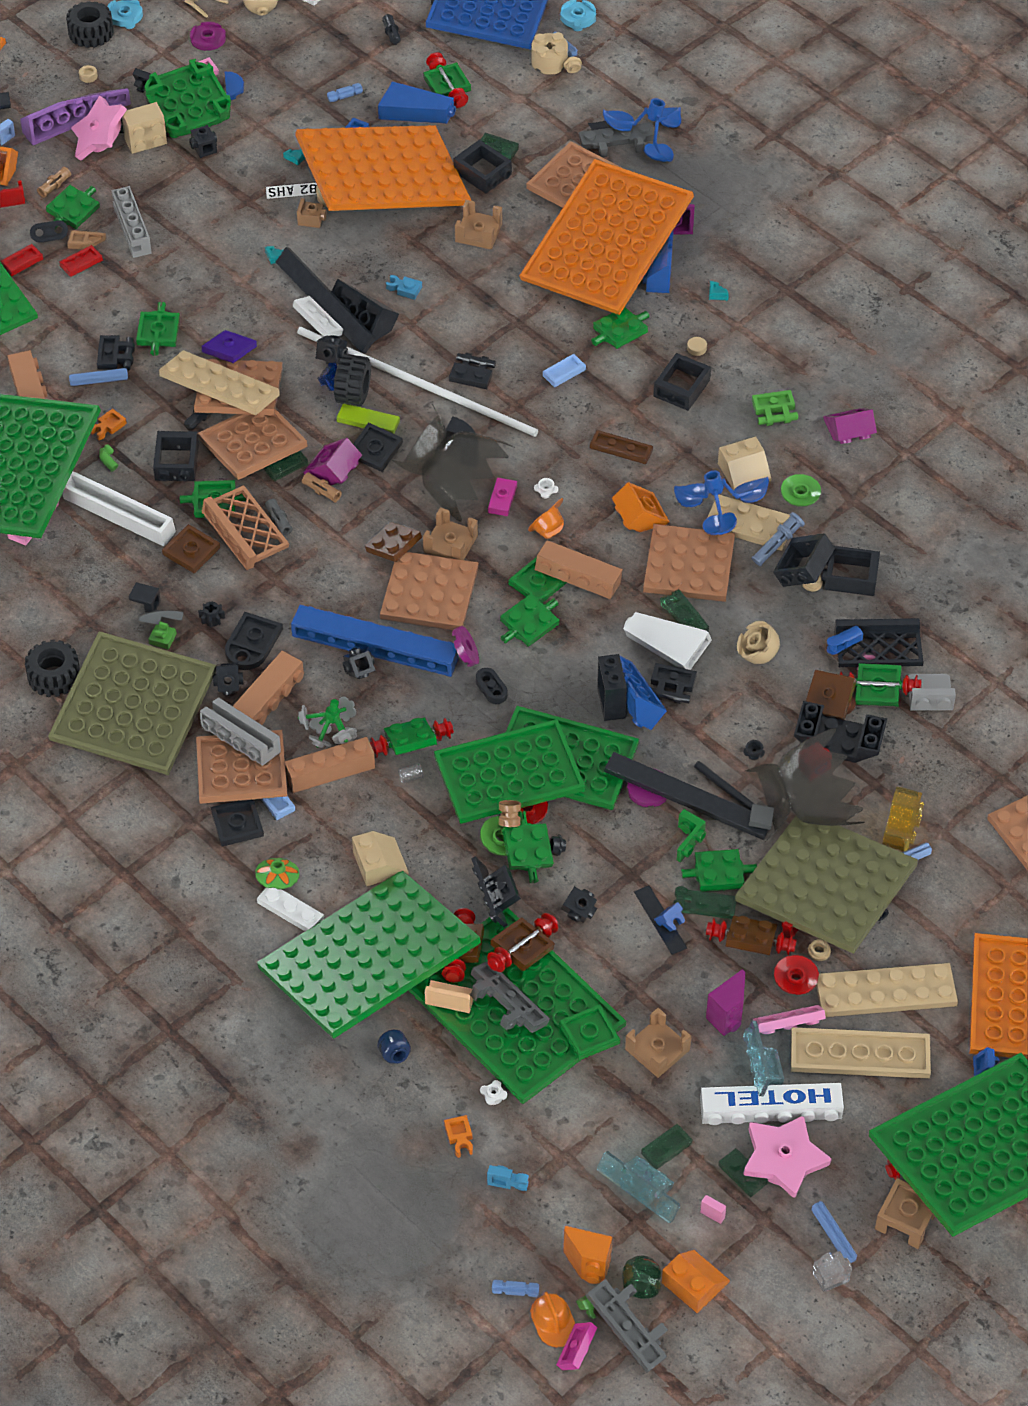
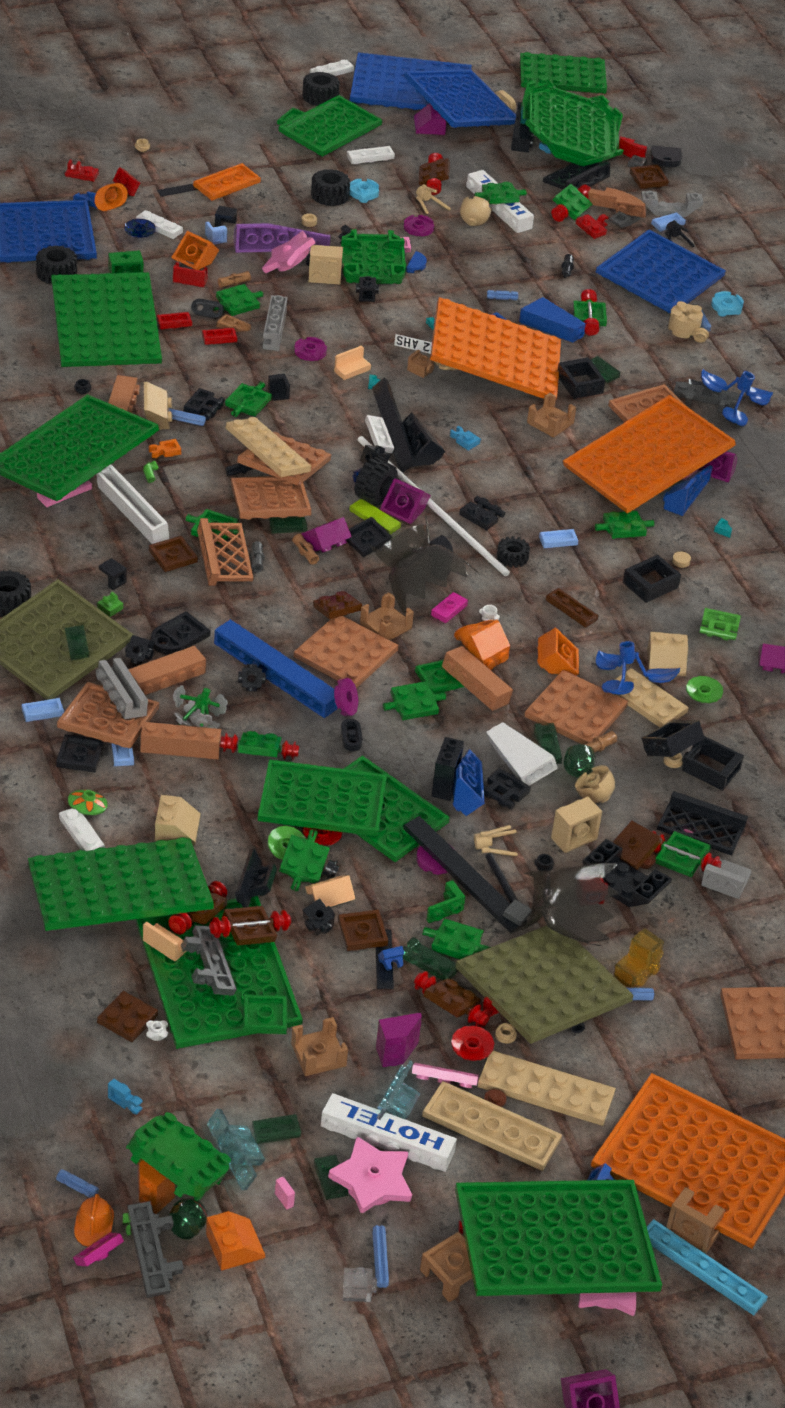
camera: 20 degrees right, 10 degrees down
dark grey slope [137,609,183,625] -> none
black window [153,431,199,482] -> none
black gear [198,601,225,628] -> none
dark purple plate [201,330,257,363] -> none
dark blue head [377,1029,411,1064] -> none
clear piece [398,763,424,783] -> none
orange plate [444,1115,473,1158] -> none
medium nougat wheel [498,800,521,827] -> none
sand blue pin [751,512,805,566] -> none
blue bar [827,626,863,655] -> none
none -> light blue tile [21,698,64,722]
none -> clear green plate [64,625,90,660]
none -> reddish brown plate [97,991,158,1043]
none -> green plate [126,1112,231,1201]
none -> tan slope [144,382,172,430]
none -> black panel [268,373,290,401]
none -> magenta tile [294,337,327,361]
none -> light nougat panel [305,875,355,907]
none -> light nougat panel [334,346,371,380]
none -> reddish brown plate [338,910,388,951]
none -> magenta slope [380,478,431,524]
none -> orange slope [467,620,510,670]
none -> tan plant [474,825,518,856]
none -> copper plate [484,1089,506,1107]
none -> black tyre [497,536,530,568]
none -> tan brick [551,797,602,853]
none -> clear green helmet [563,744,596,778]
none -> medium nougat pin [580,731,617,757]

